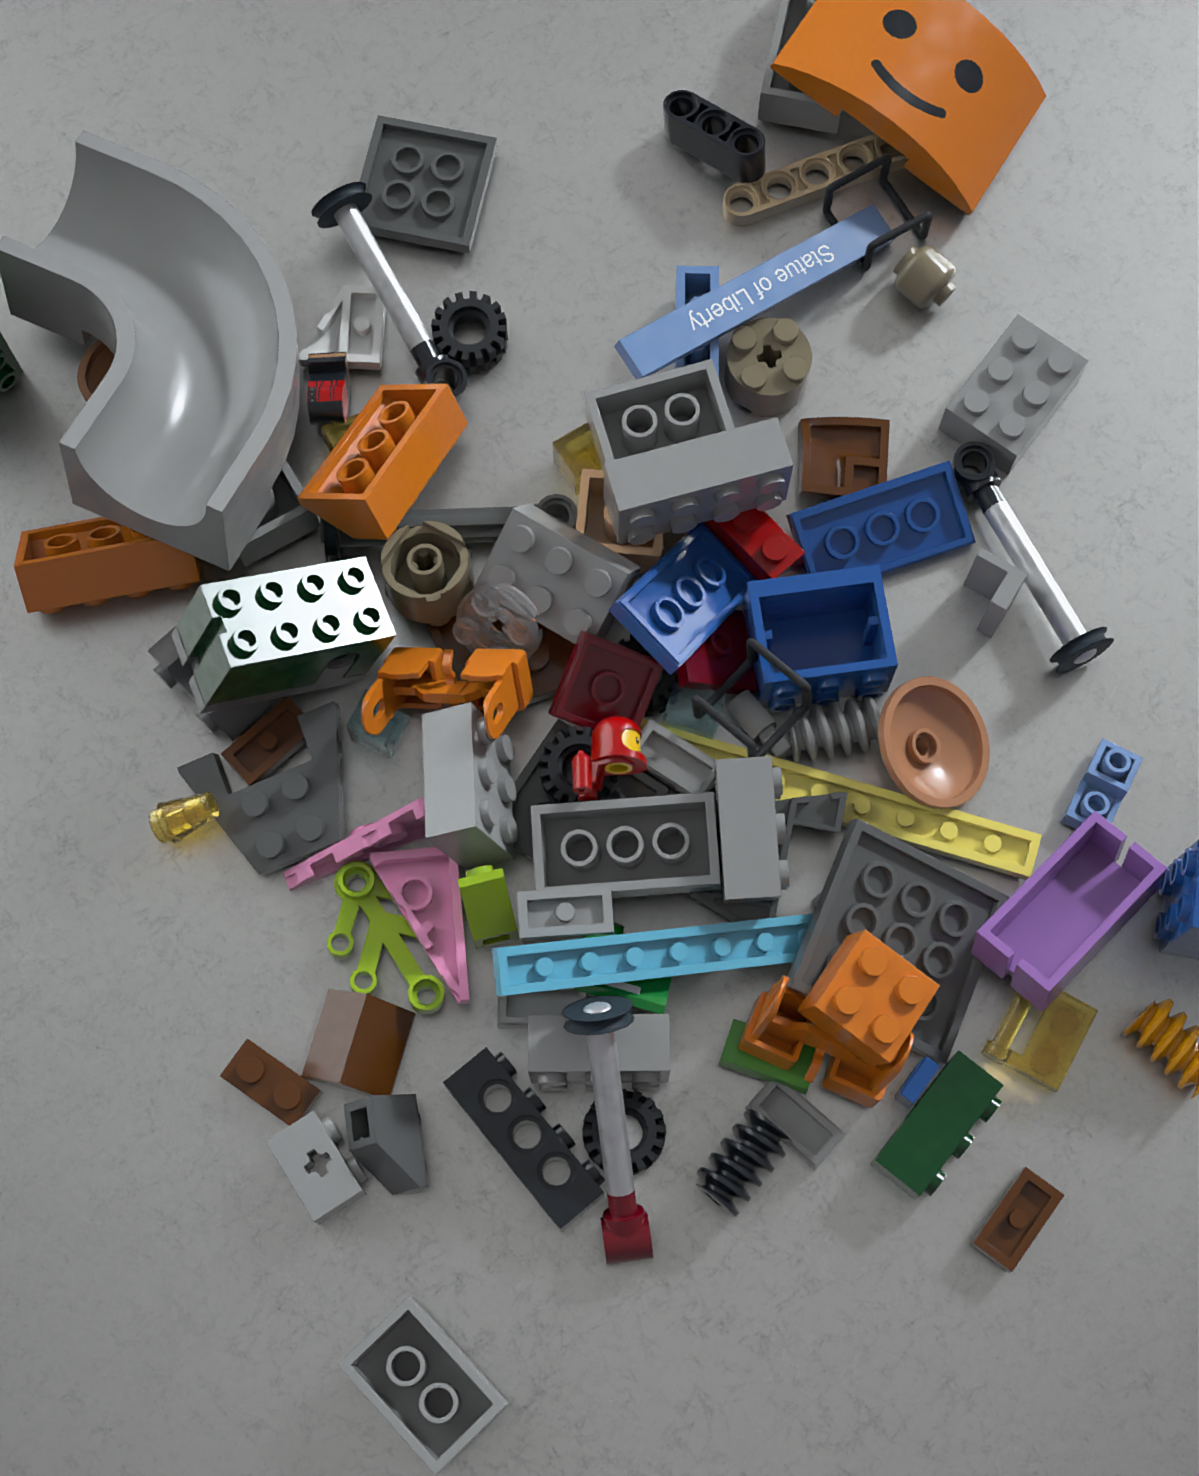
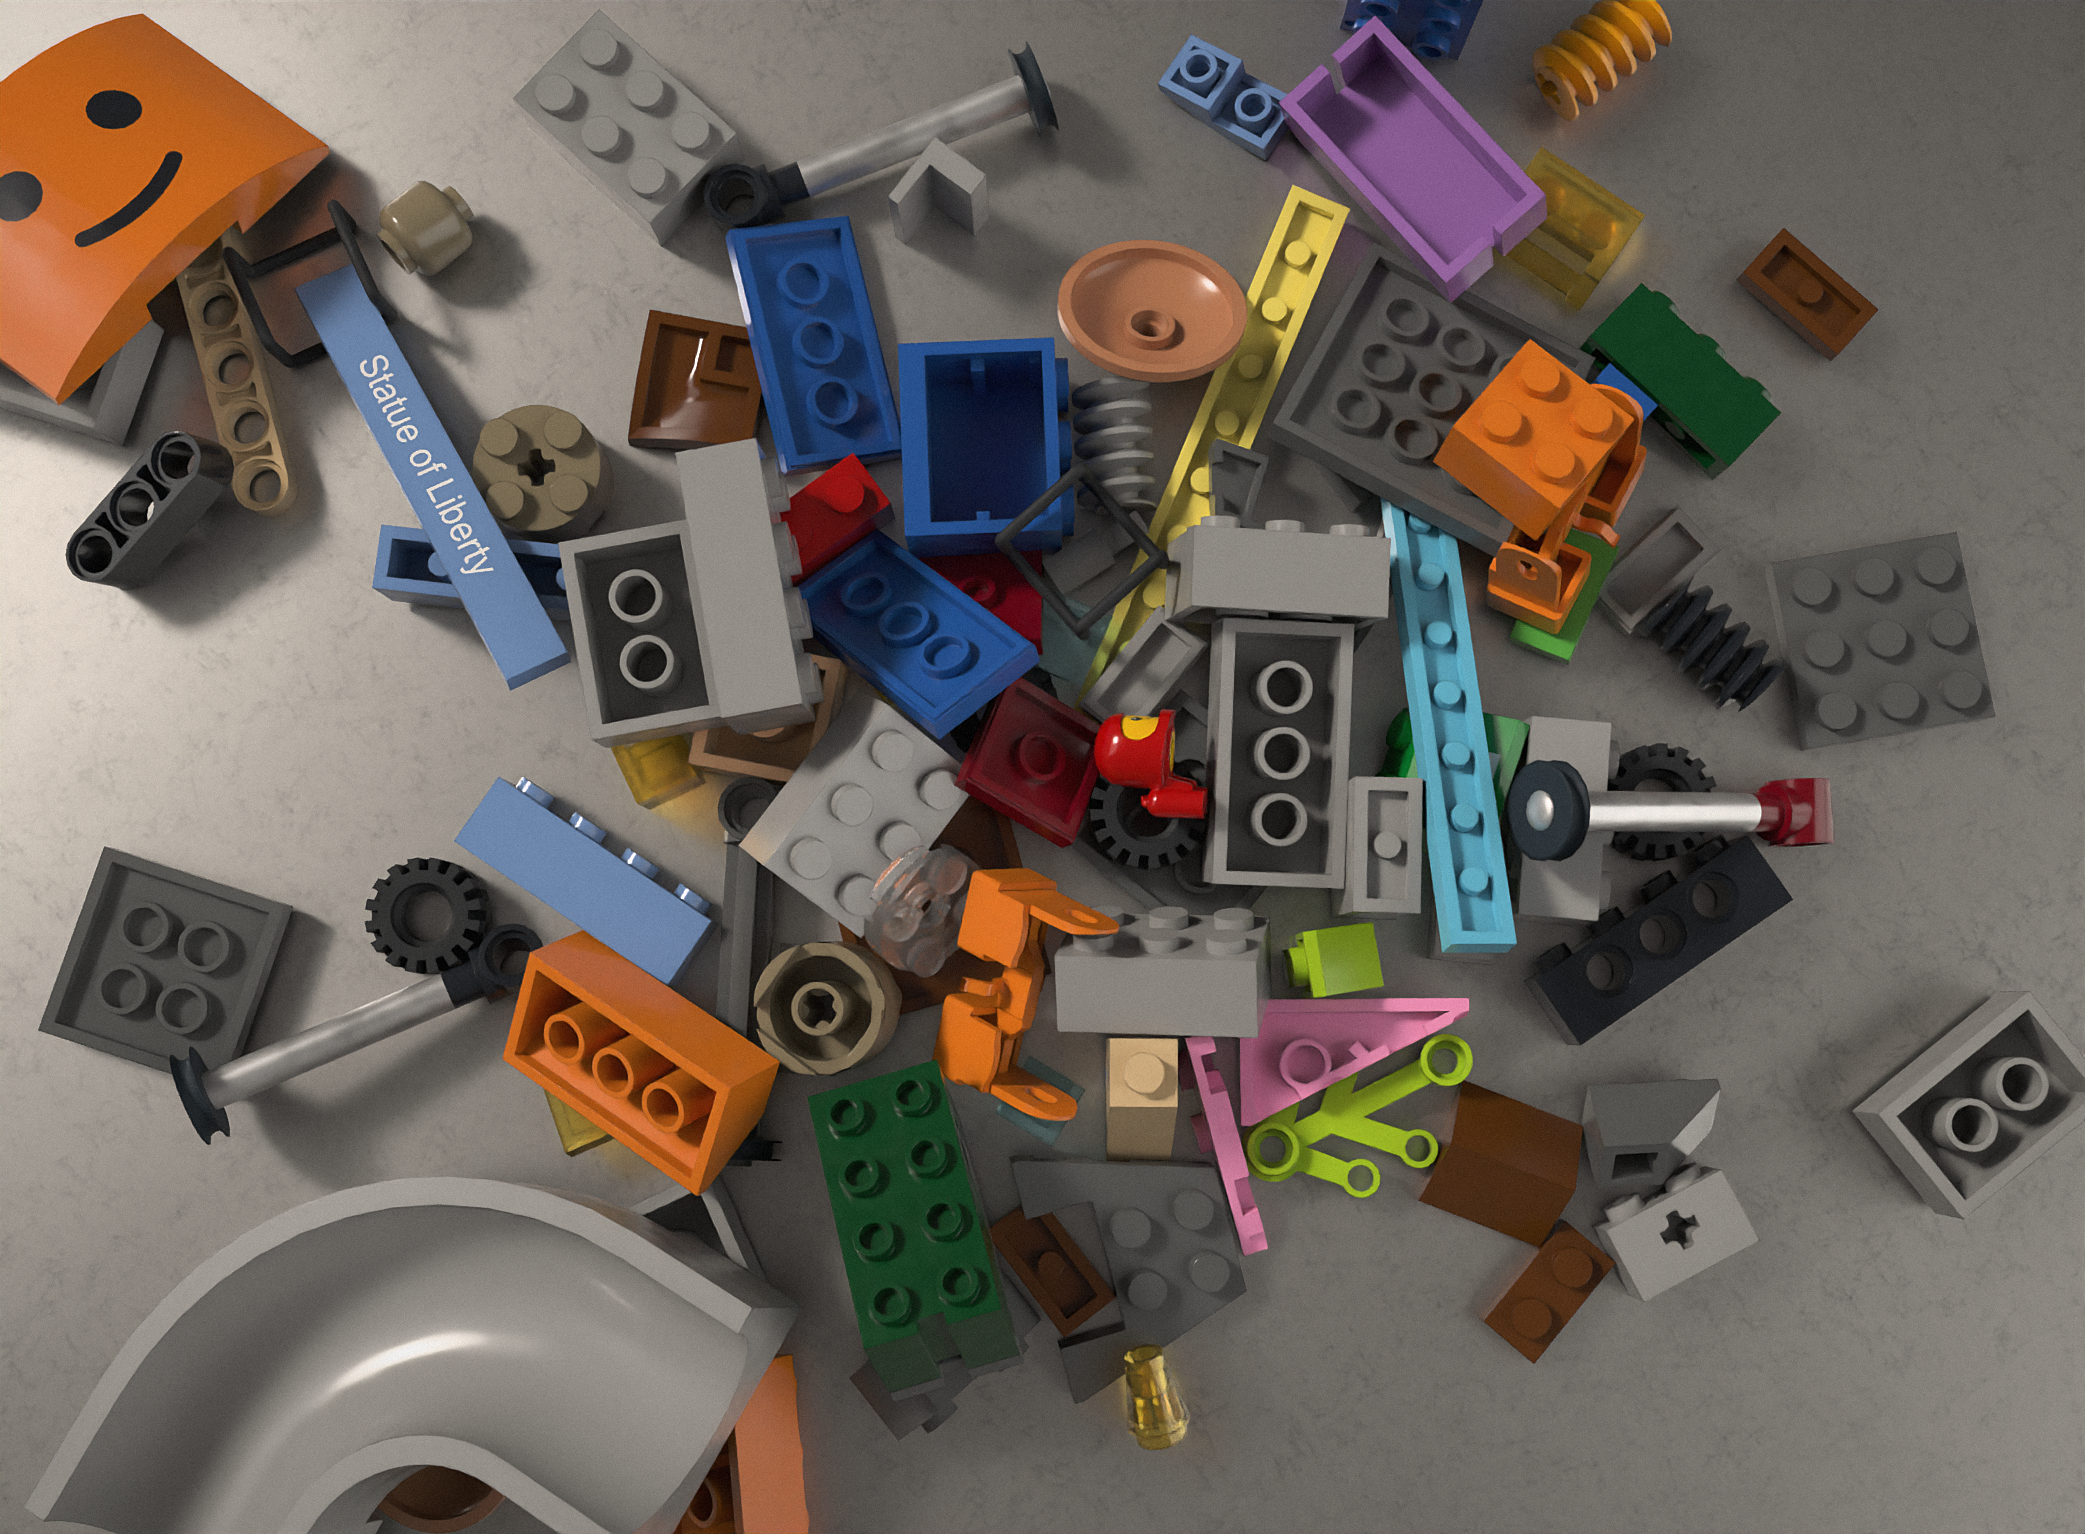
camera: 85 degrees left, 10 degrees up
white wing [299,285,386,370] -> none
black leg [307,352,351,425] -> none
none -> medium blue brick [454,777,720,987]
none -> tan slope [1105,1038,1178,1162]
none -> dark grey plate [1764,532,1996,751]

